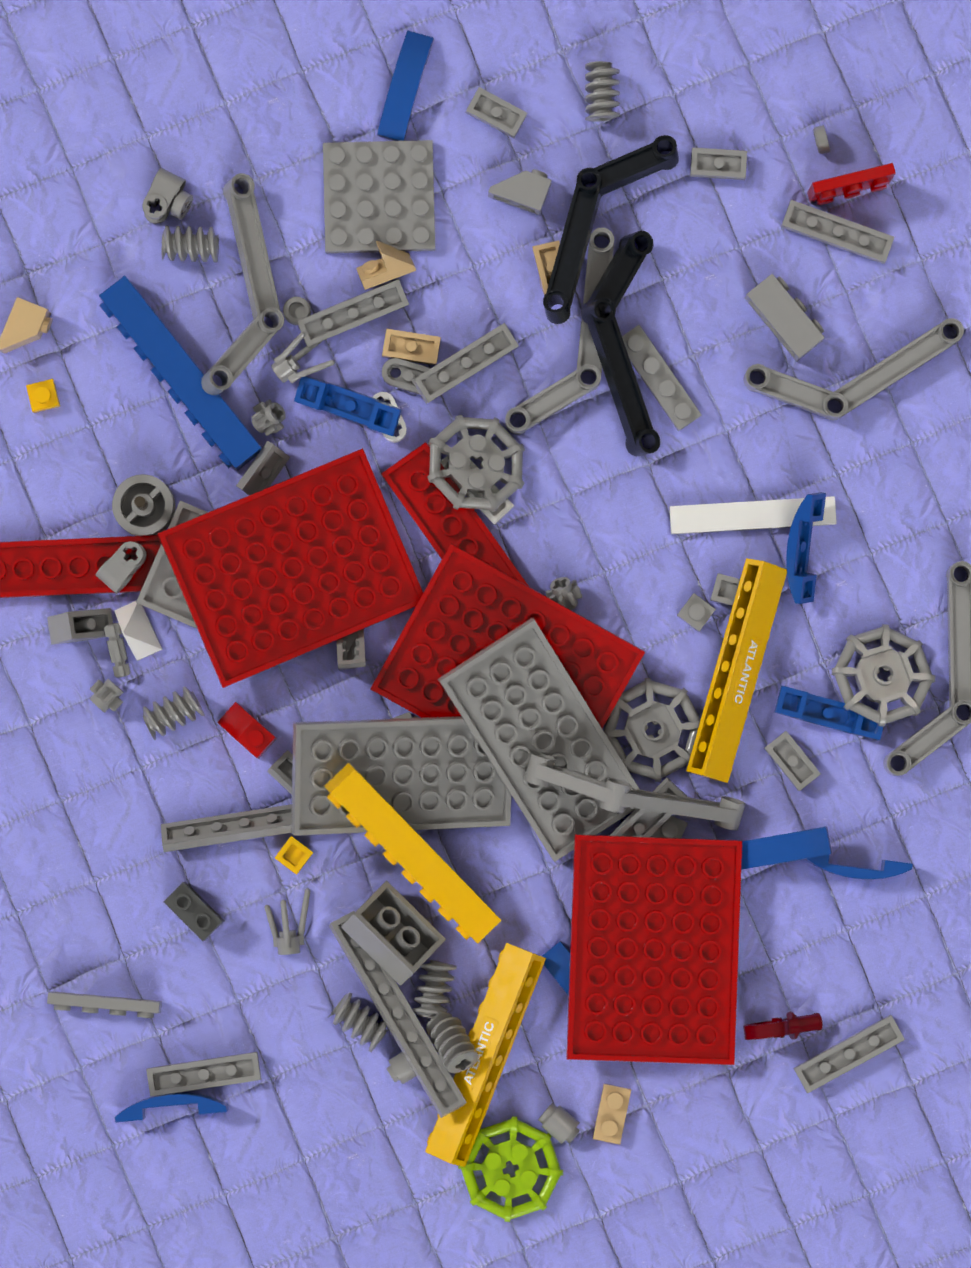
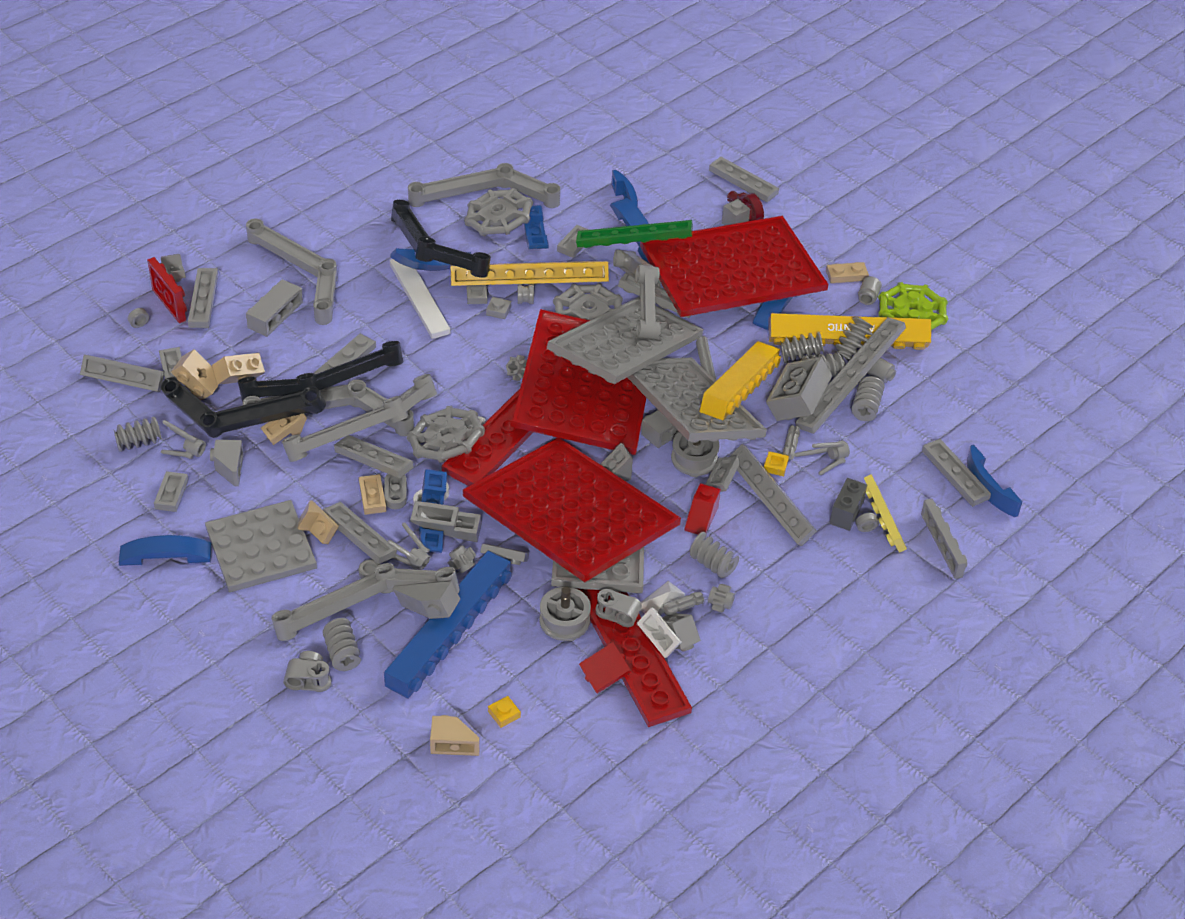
camera: 110 degrees left, 40 degrees down
none -> light grey plate [80,354,164,392]
none -> light grey bracket [161,254,186,282]
none -> light grey plant [161,420,206,460]
none -> tan brick [171,349,218,401]
none -> tan brick [212,353,265,385]
none -> light grey piece [282,374,437,462]
none -> black piece [391,199,491,278]
none -> light grey slope [393,581,460,619]
none -> light grey slope [410,501,482,542]
none -> light grey wheel [518,284,534,304]
none -> green plate [576,220,693,248]
none -> red piece [579,642,632,694]
none -> white slope [637,607,681,658]
none -> light grey axle [696,336,717,381]
none -> light grey brick [722,199,750,226]
none -> light grey piece [781,332,824,363]
none -> light grey axle [783,425,800,460]
none -> light grey tile [855,513,879,532]
none -> light yellow plate [864,474,907,553]

